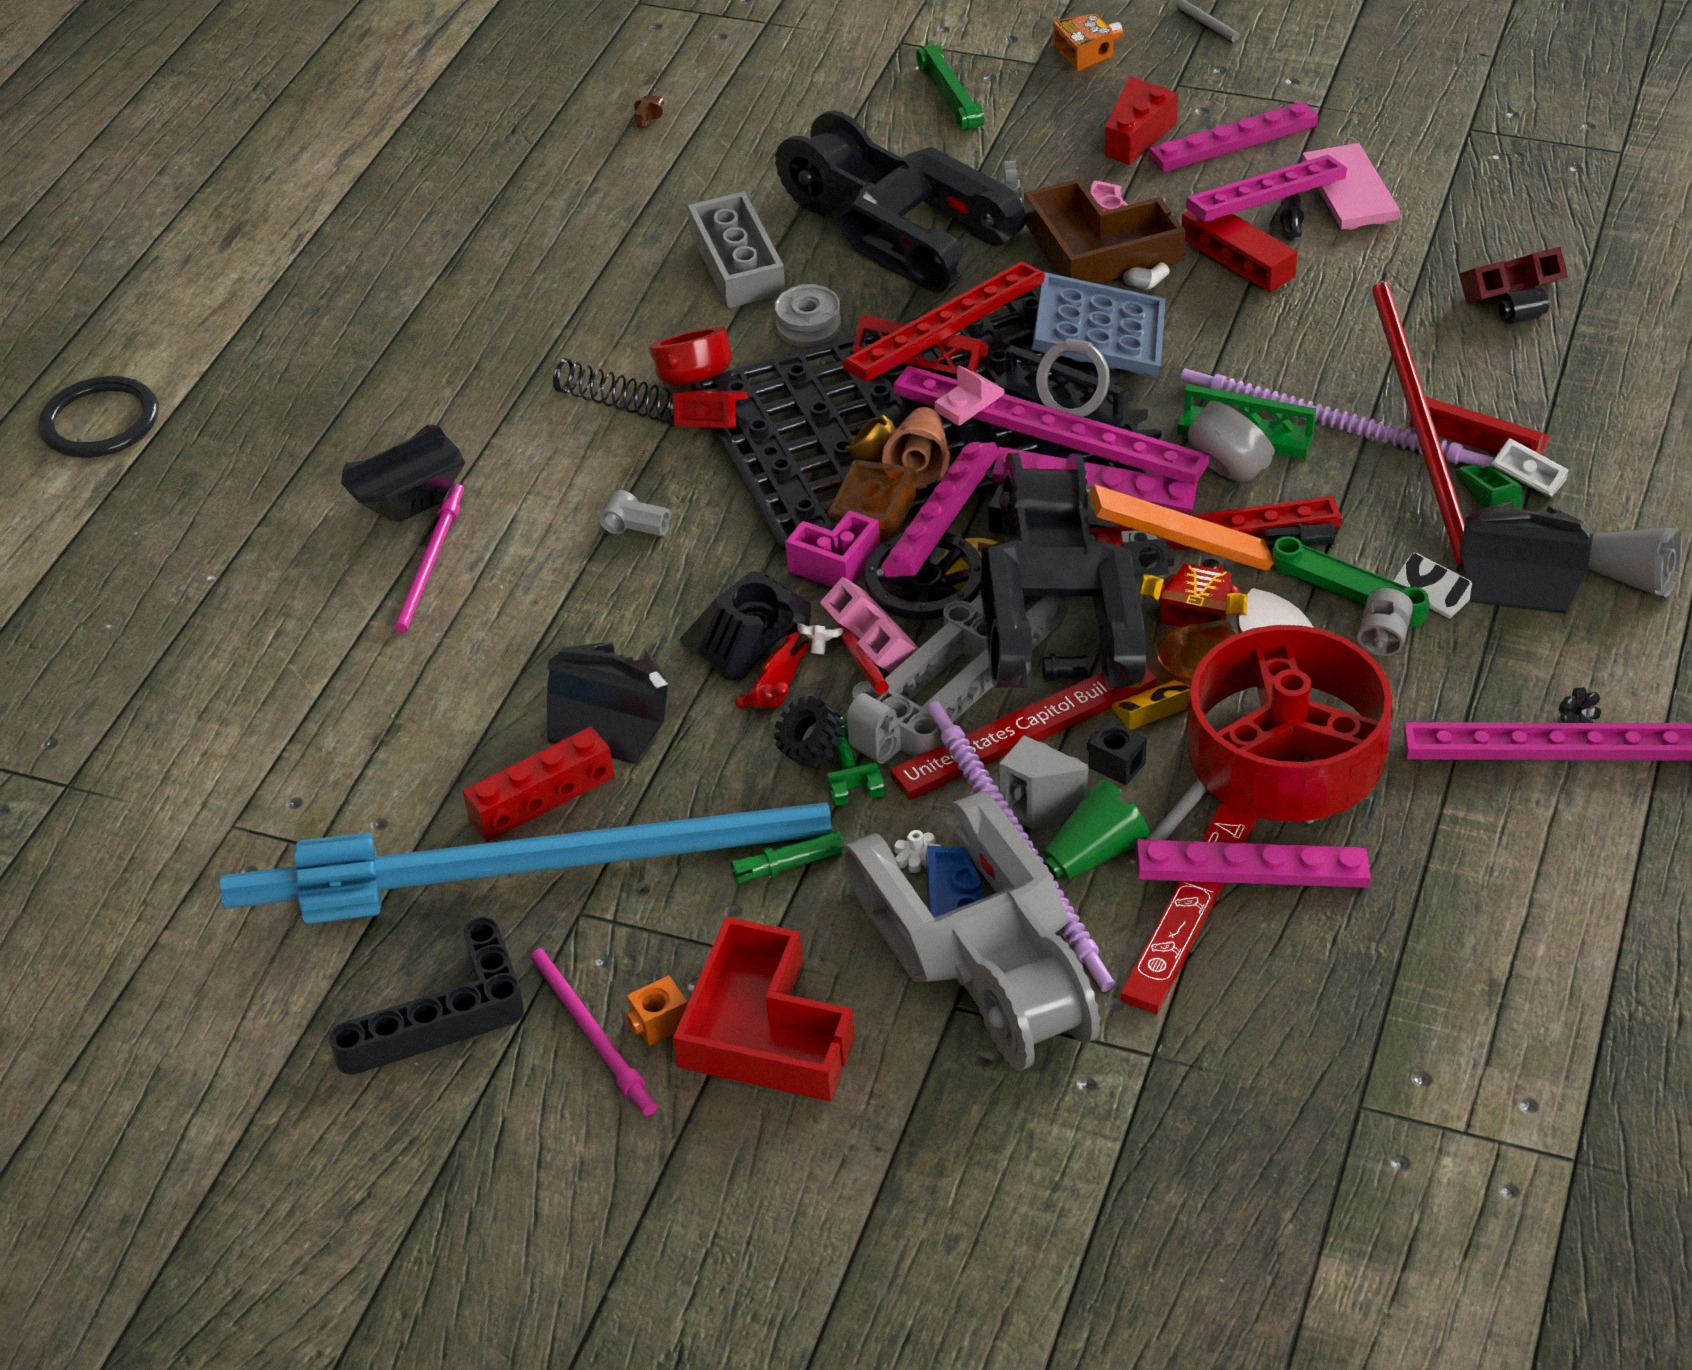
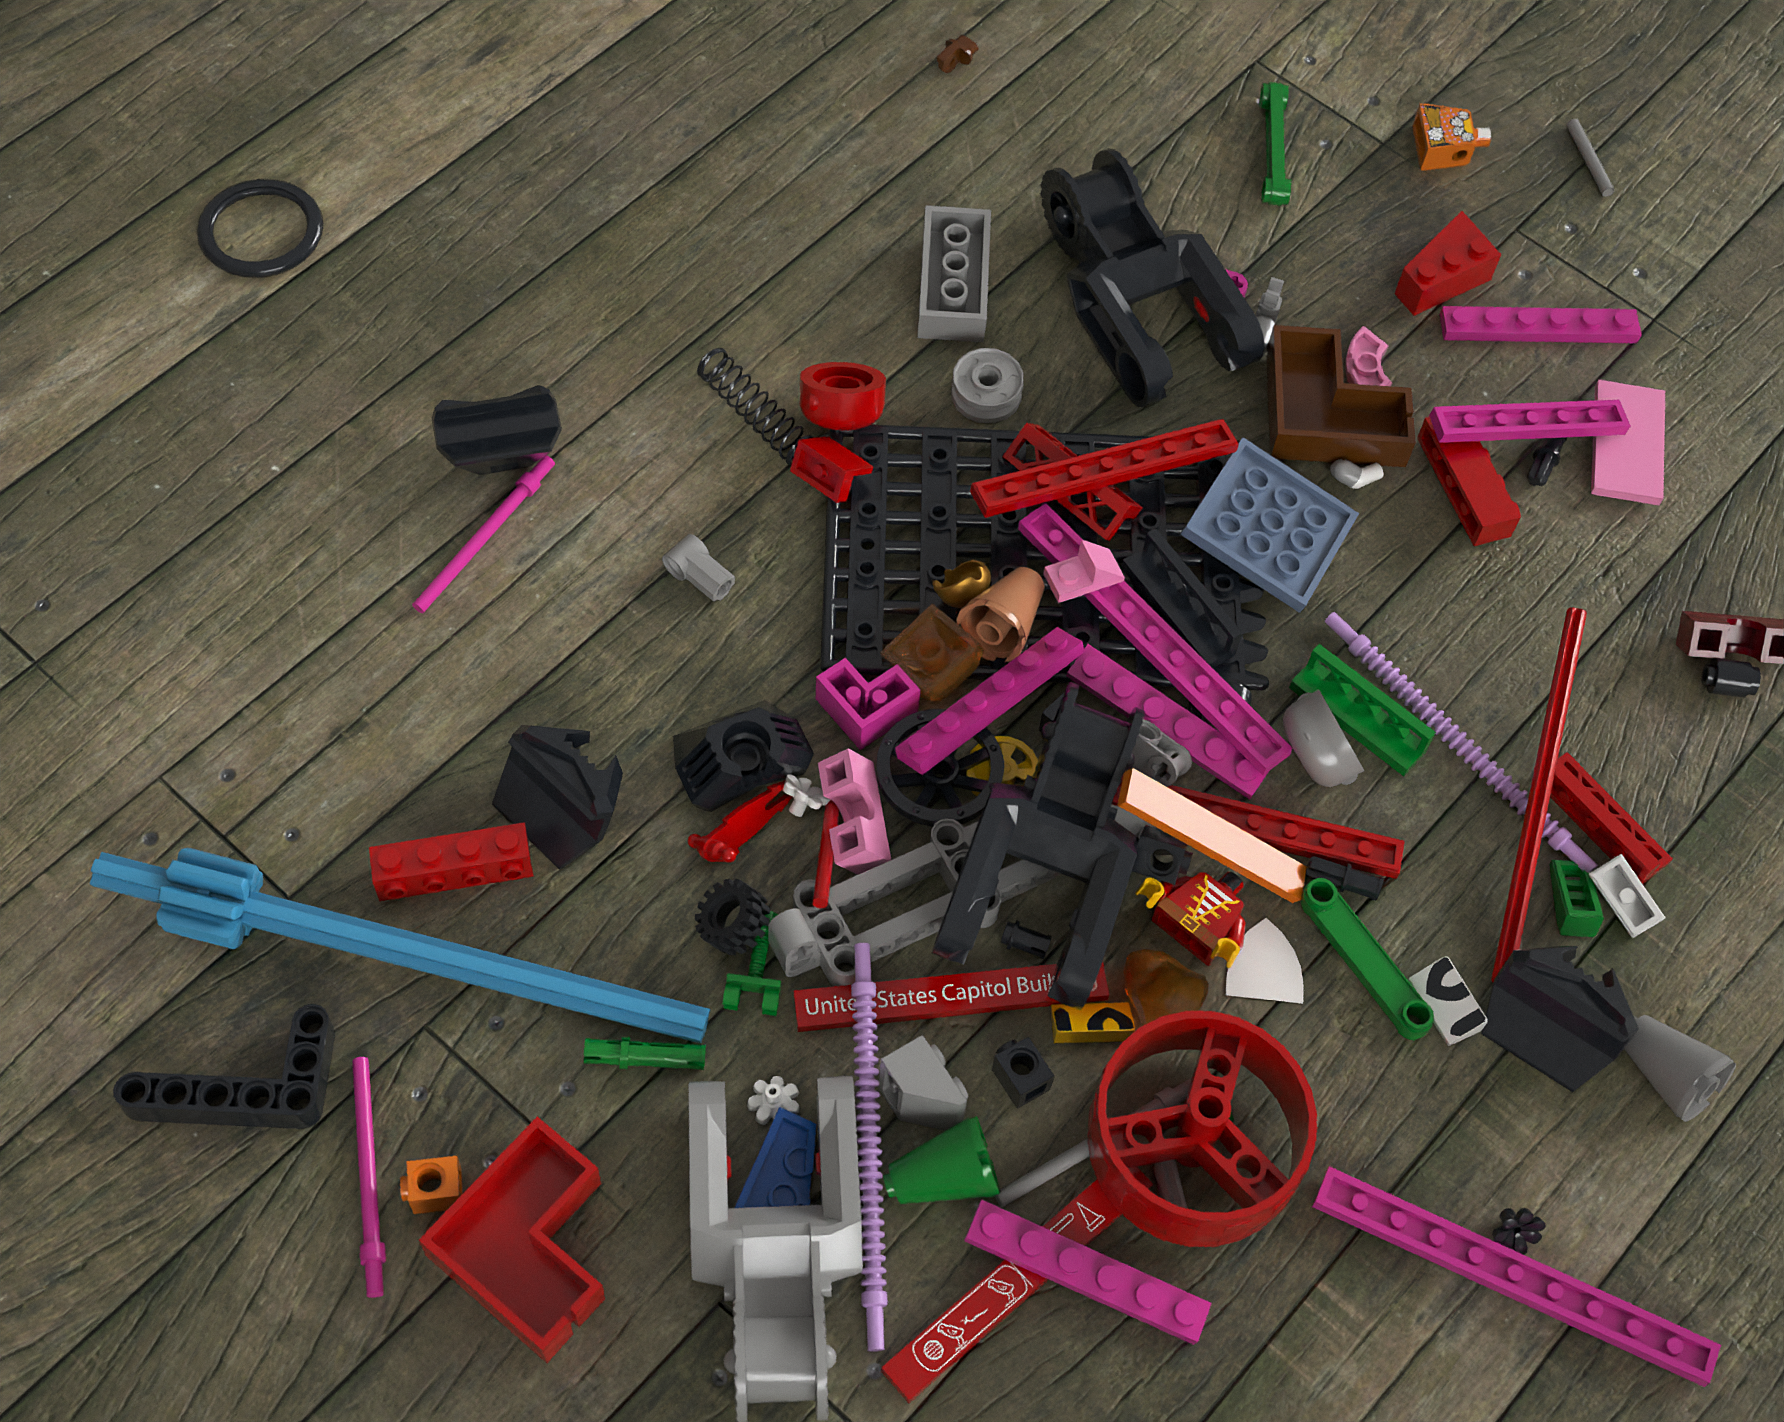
camera: 15 degrees right, 15 degrees up
light grey piece [1036,338,1109,417] -> none
light grey wheel [1357,588,1413,656] -> none

